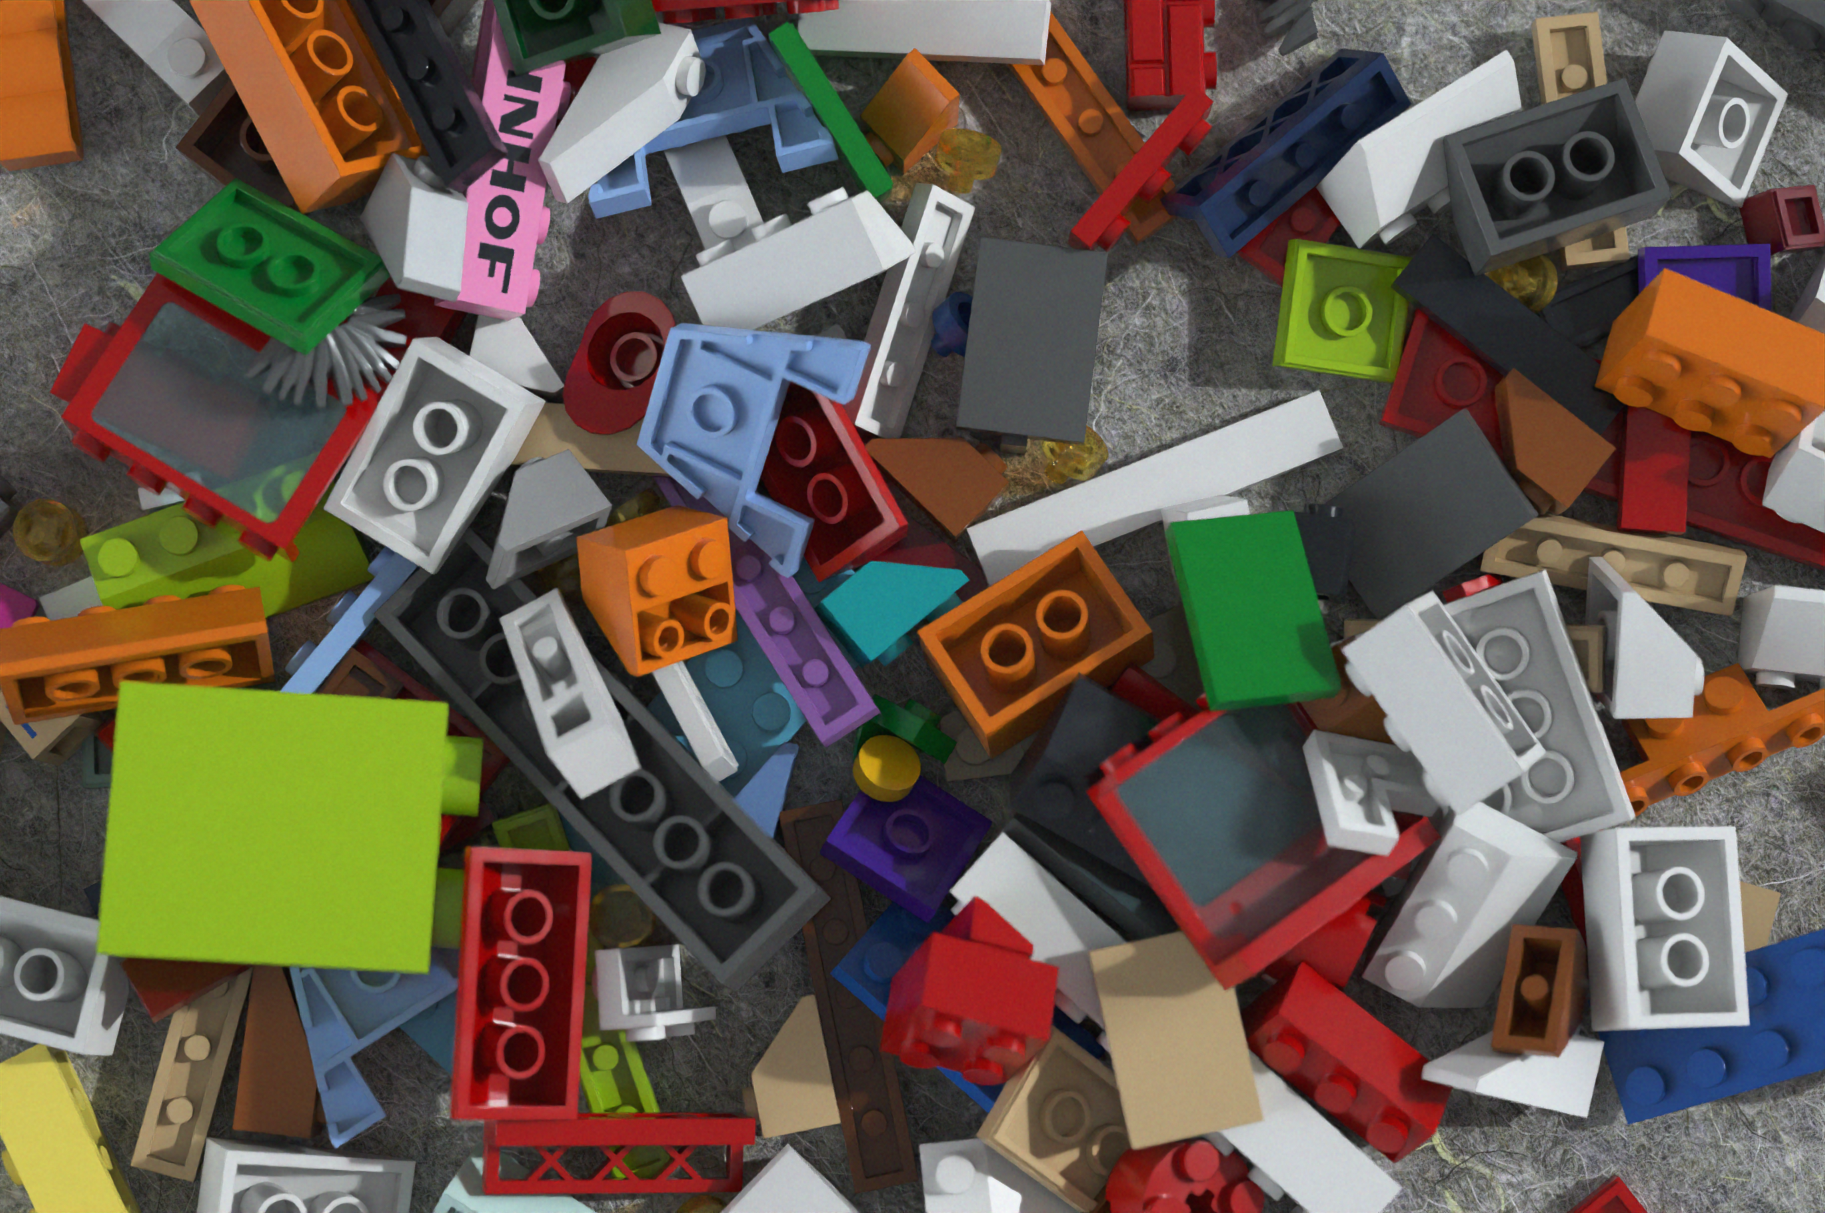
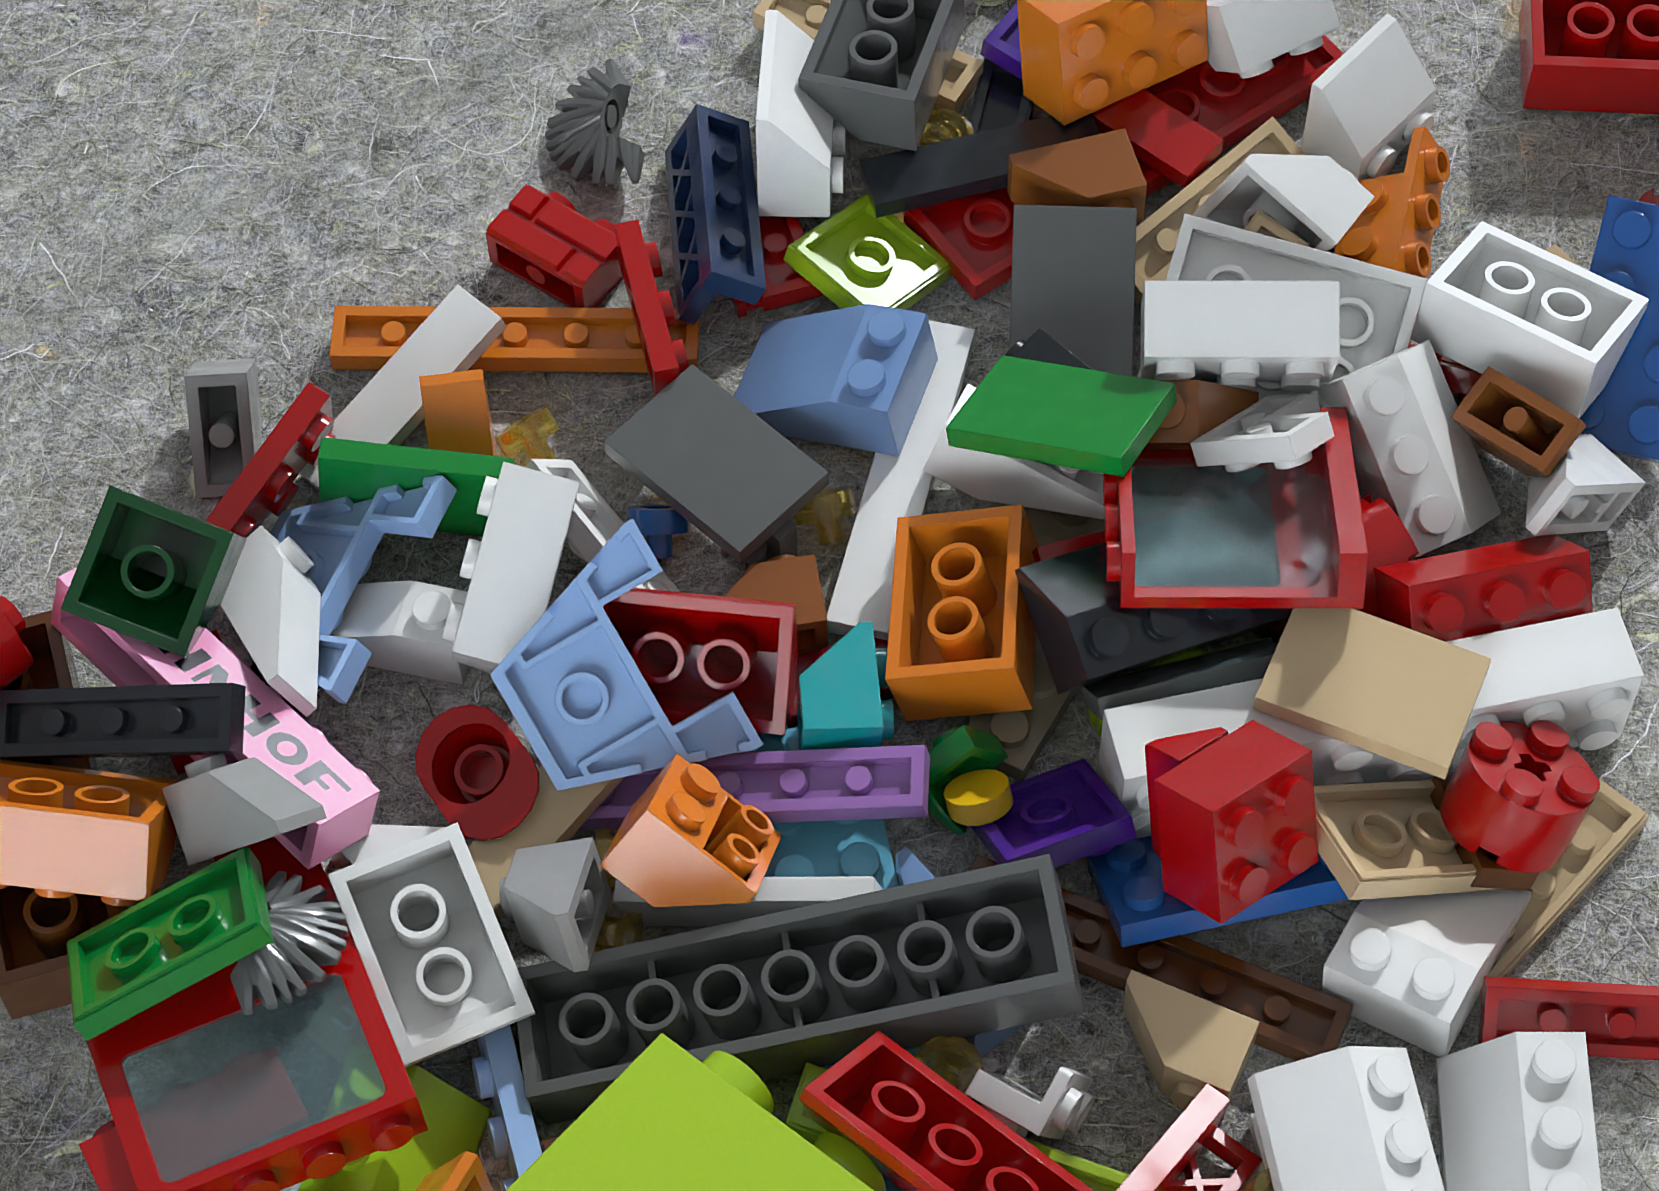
camera: 55 degrees left, 25 degrees down
white slope [499,588,640,799] -> none
none -> medium blue slope [734,304,938,456]

